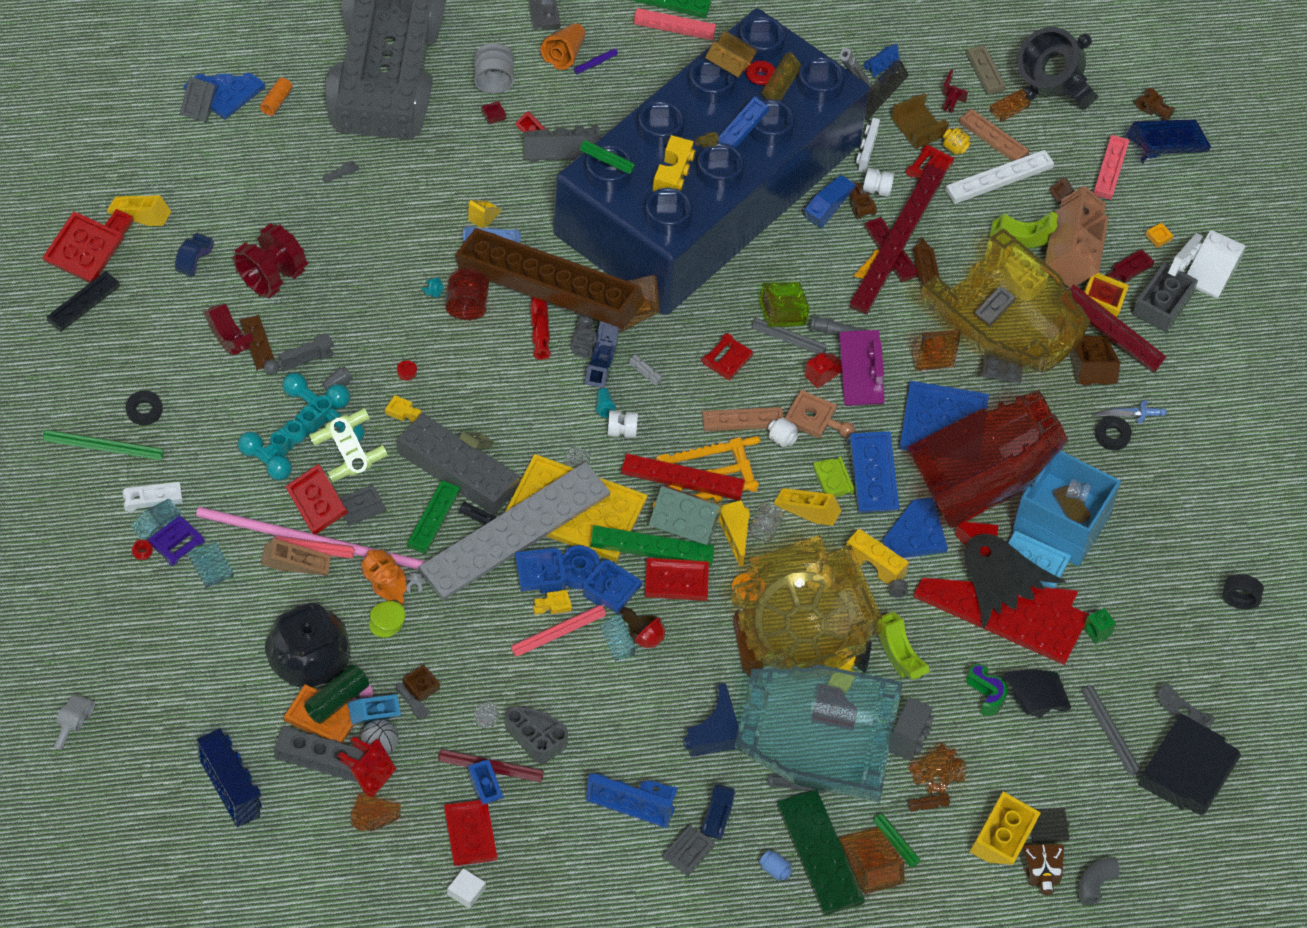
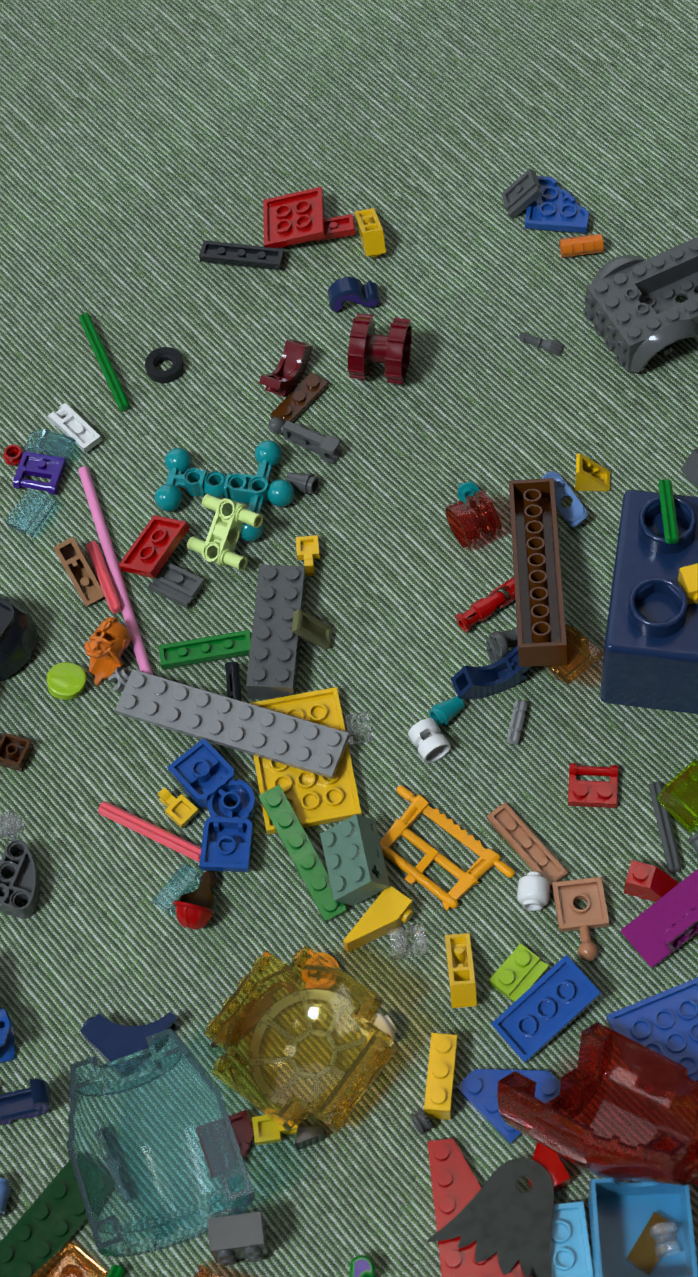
camera: 70 degrees right, 5 degrees up
red tile [397,360,417,381] -> none
red plate [621,453,745,501] -> none
red plate [645,558,709,601] -> none
lime arch [875,611,930,680] -> none

